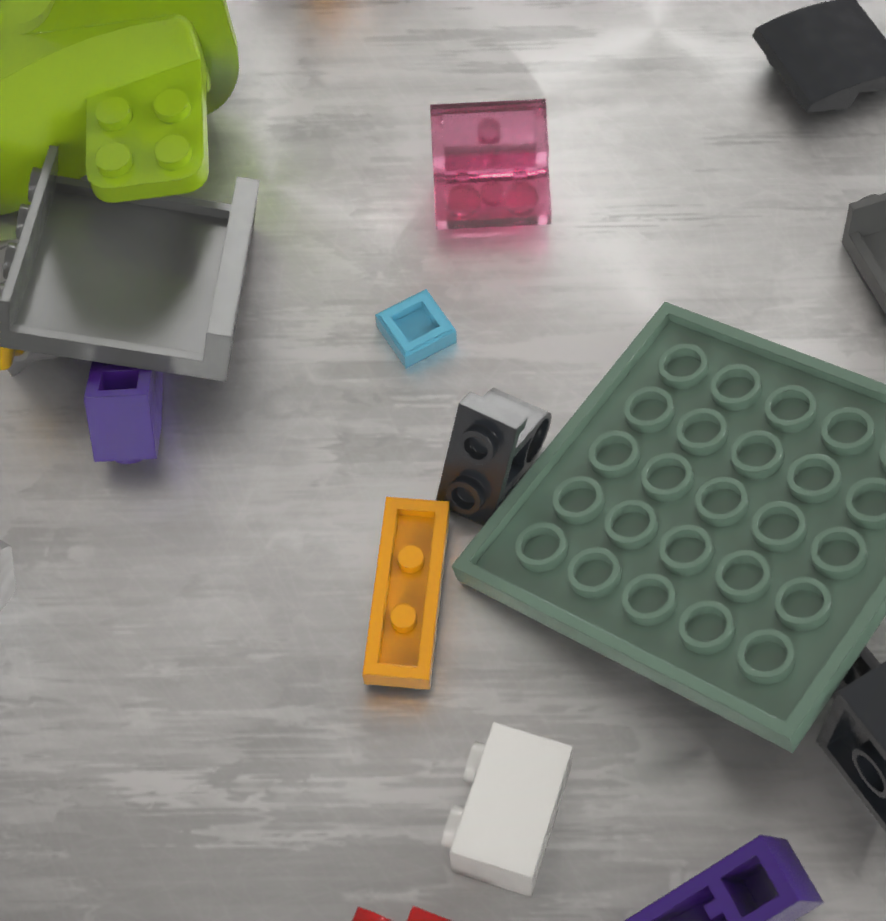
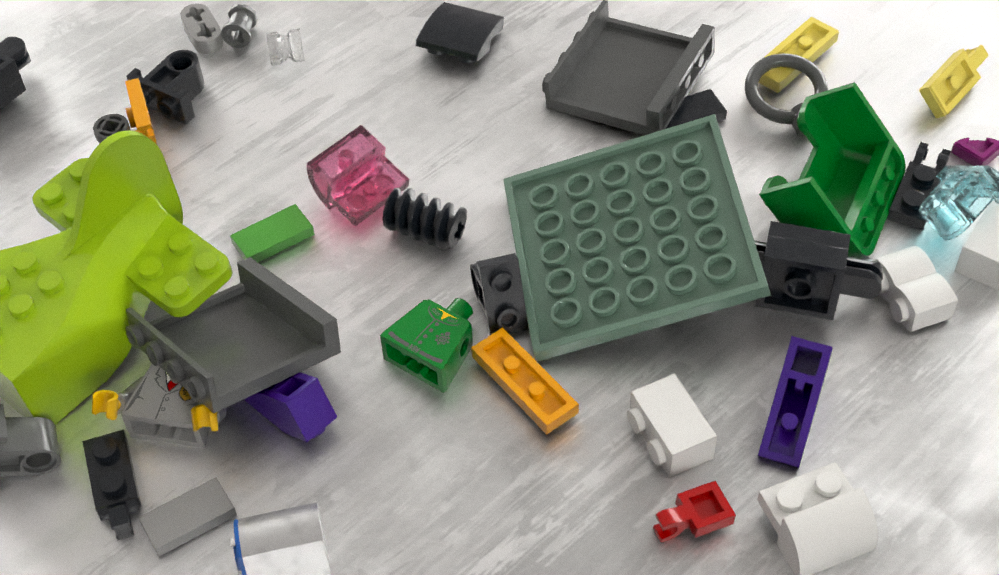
camera: 45 degrees left, 10 degrees down
medium azure tile [375,289,457,369] -> none
none -> bright green tile [230,204,315,262]
none -> green torso [380,298,473,393]
none -> black piece [382,187,468,250]

